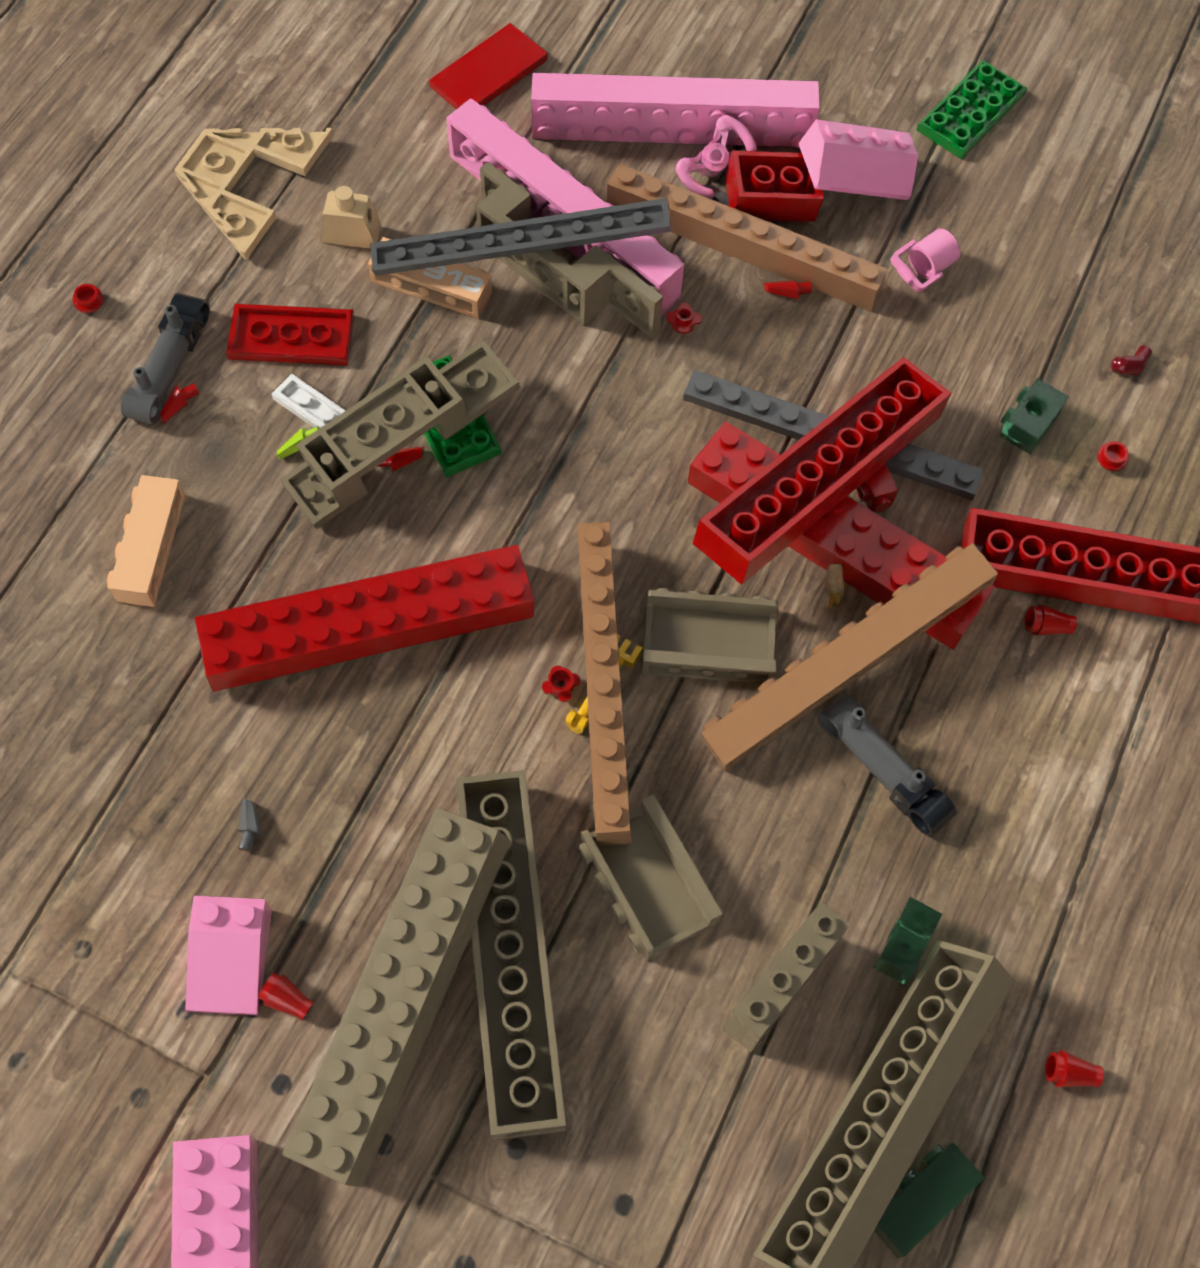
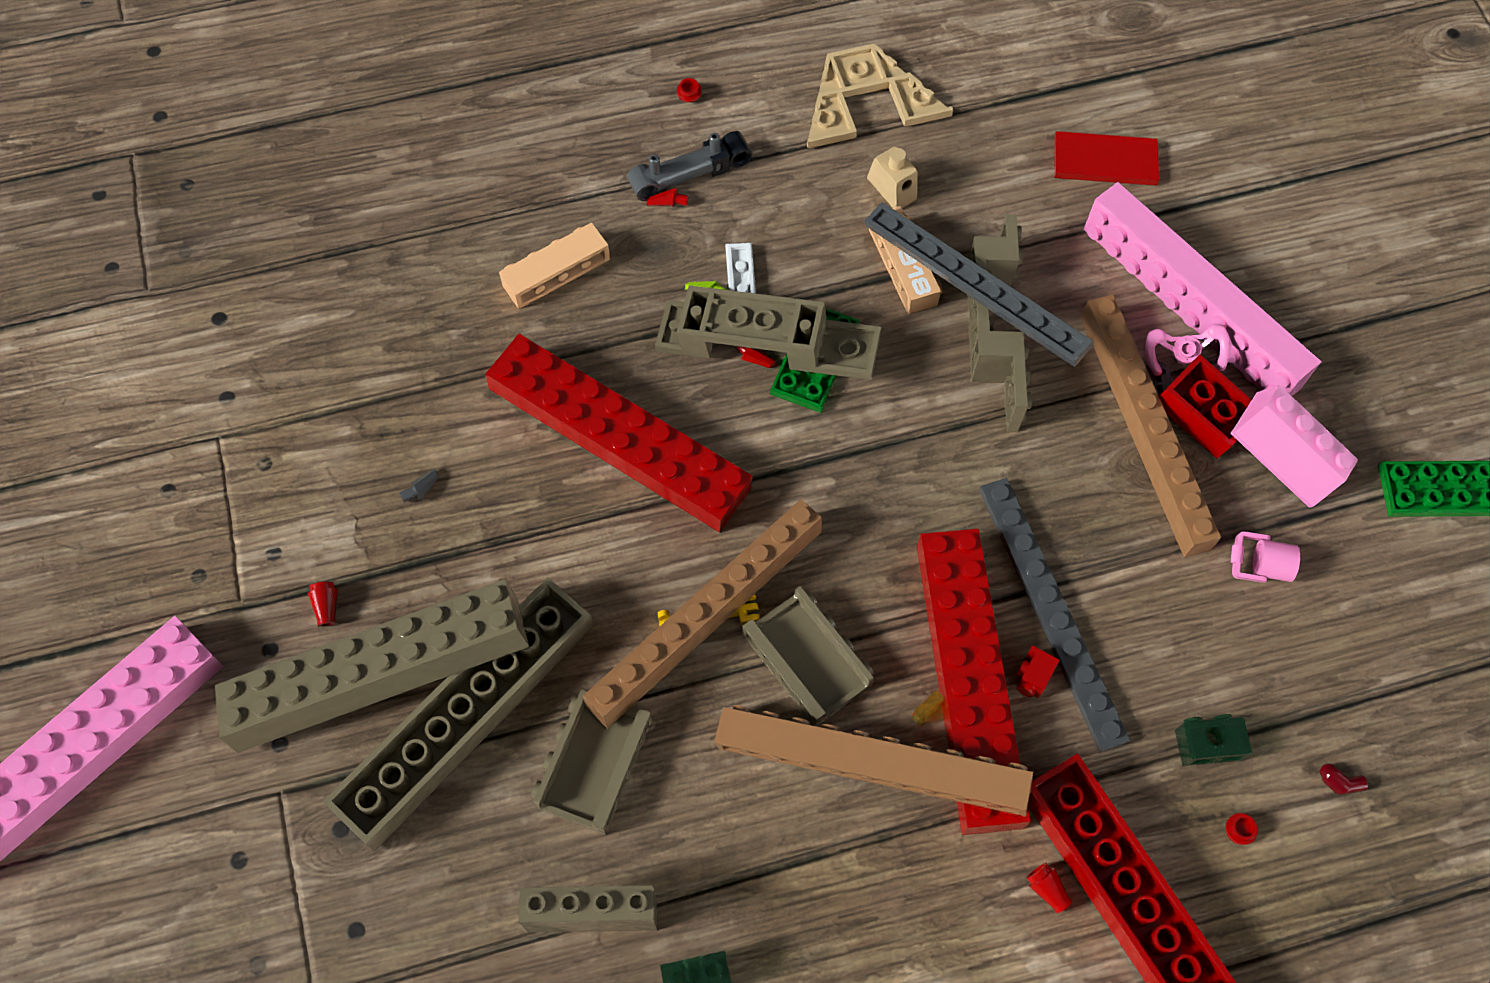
camera: 50 degrees right, 0 degrees up
bright pink slope [185,896,272,1015] -> none
red tile [226,303,355,366] -> none
bright pink brick [446,98,684,316] -> none
red plate [542,666,580,702] -> none
red plate [666,302,702,334] -> none
red brick [692,357,951,585] -> none
red bar [763,280,812,299] -> none
dark grey piece [818,694,957,837] -> none

